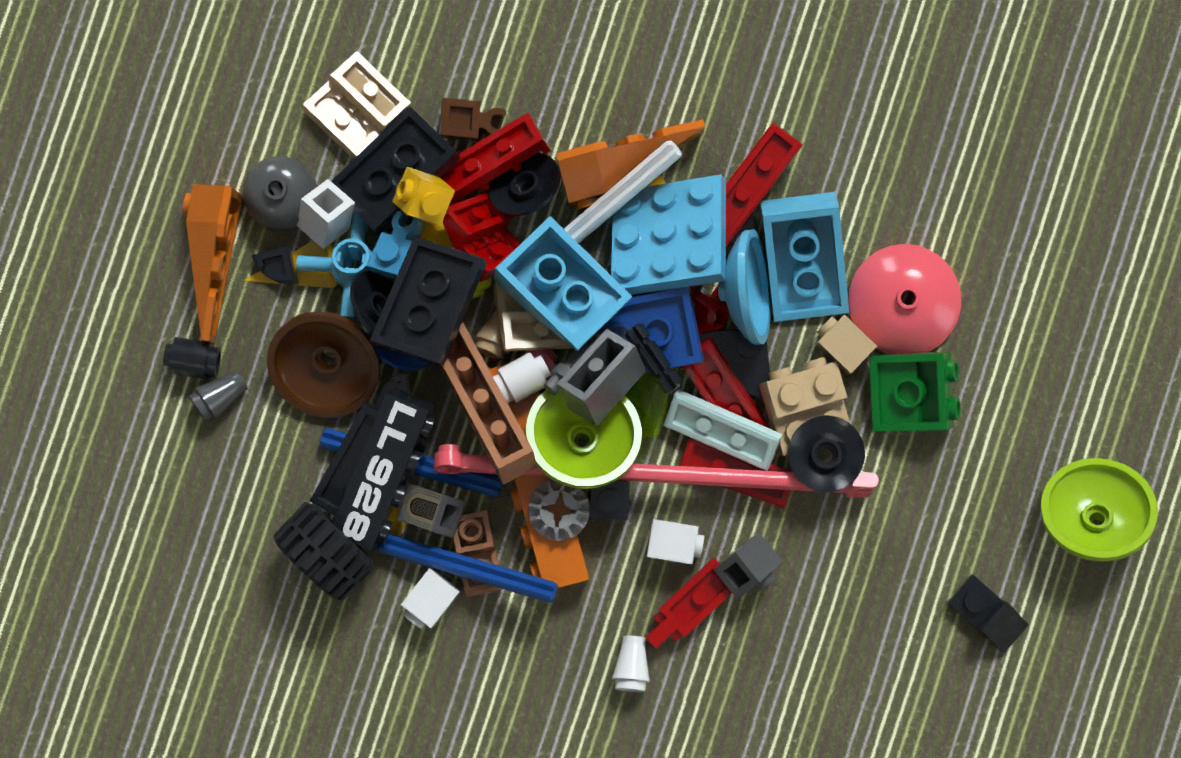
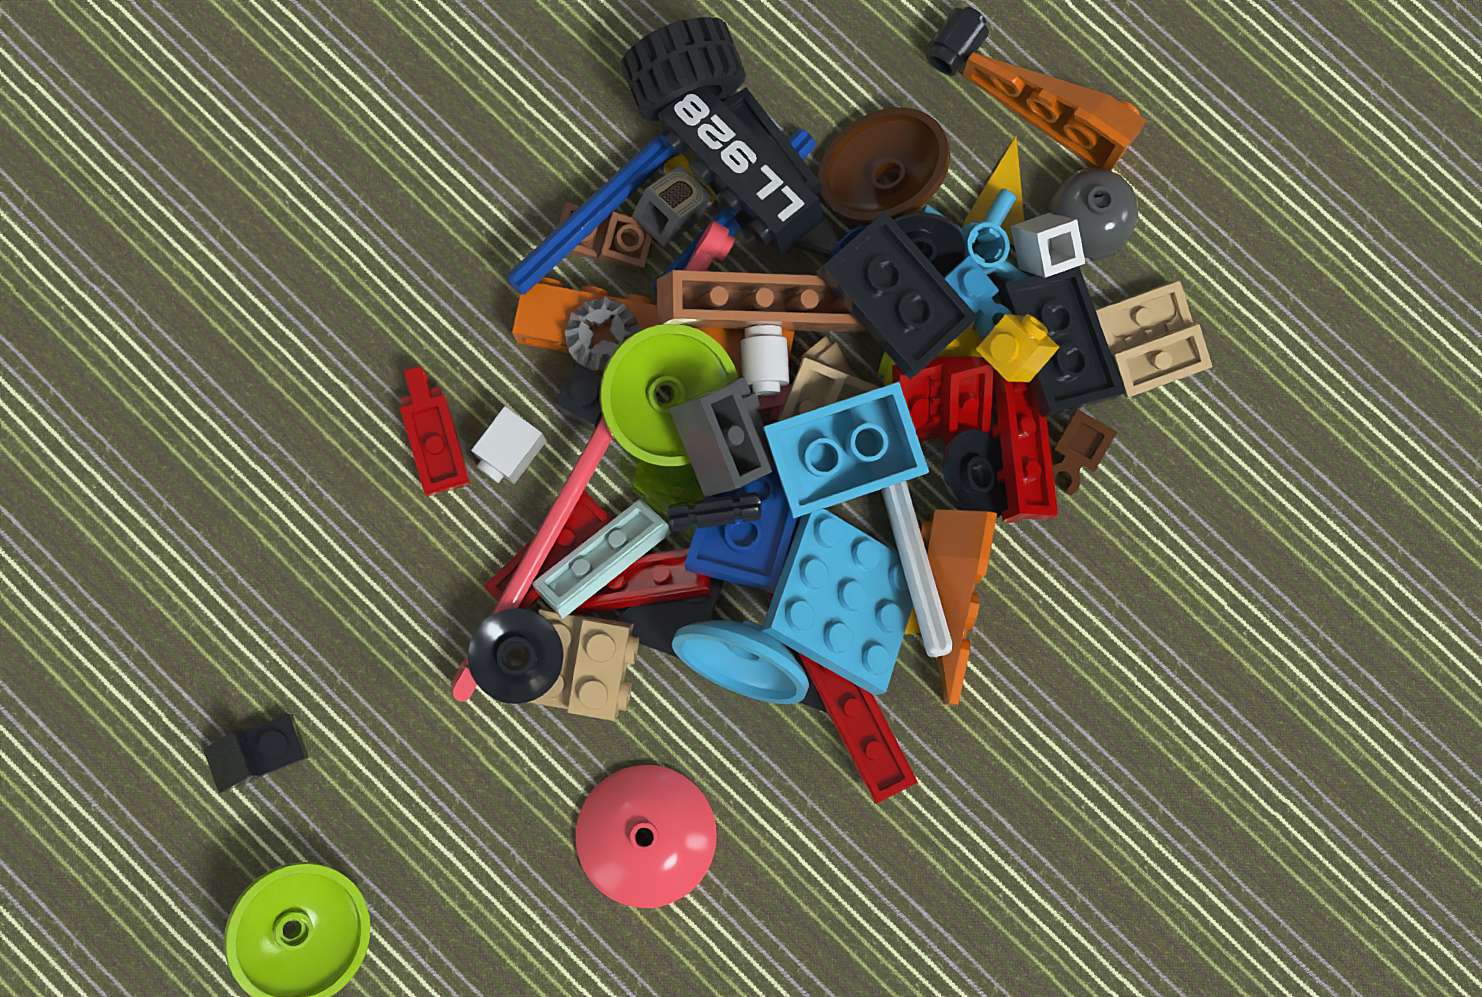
camera: 110 degrees right, 5 degrees down
dark grey cone [189,370,248,422] -> none
black tile [252,246,299,285] -> none
white brick [401,568,461,629] -> none
white cone [612,636,650,692] -> none
red piece [692,286,729,335] -> none
dark grey brick [713,532,783,599] -> none
medium azure slope [760,192,849,322] -> none
tan brick [815,314,877,376] -> none
green plate [869,351,961,432] -> none

